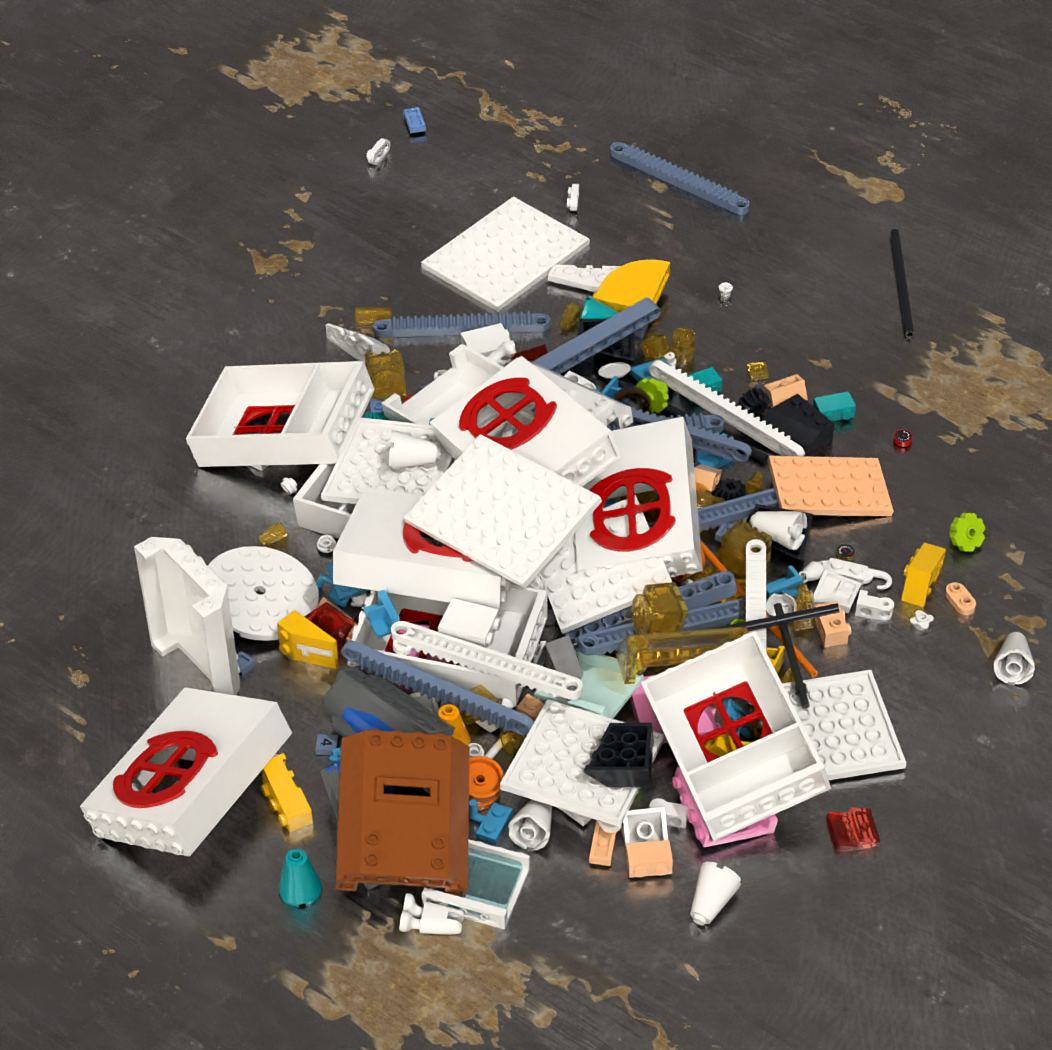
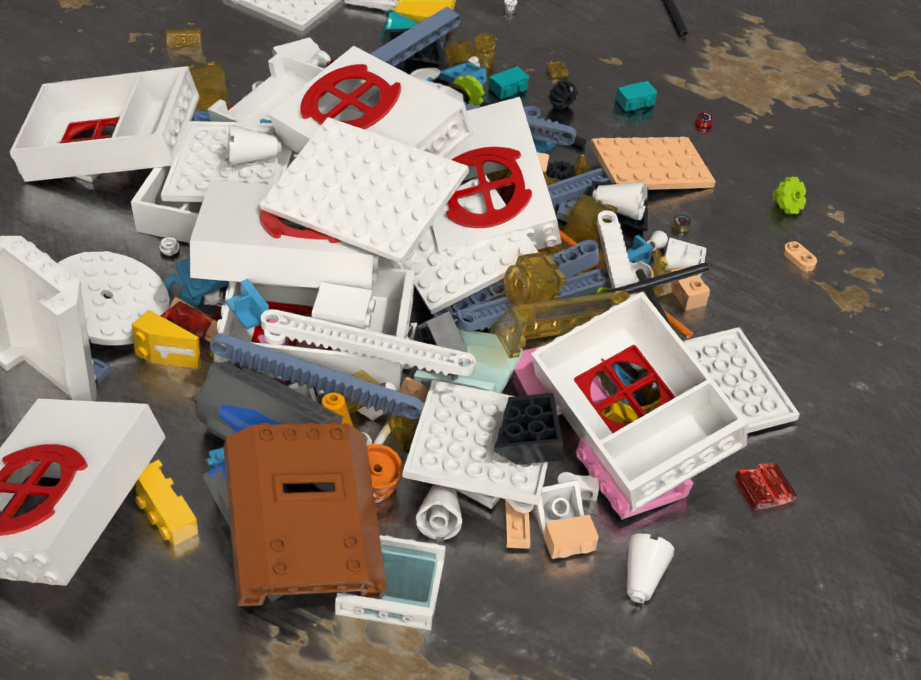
camera: 15 degrees left, 0 degrees up
clear yellow cone [258,522,288,546] -> none
teal cone [278,849,322,906] -> none
white plate [280,477,298,495] -> none
sand blue tile [315,734,339,755] -> none
white wedge [326,323,390,372] -> none
sand blue gear [373,311,550,338] -> none
white piece [399,893,465,935] -> none
dark azure plate [469,799,513,845] -> none
clear yellow cone [559,303,581,329] -> none
white gear [649,360,805,457] -> none
black wedge [761,394,834,455] -> none
light nougat brick [764,374,808,408] -> none
white plate [819,558,892,590] -> none
white leg [855,590,894,621] -> none
yellow wedge [901,542,946,607] -> none
white plate [910,610,934,630] -> none
white cone [994,632,1035,684] -> none

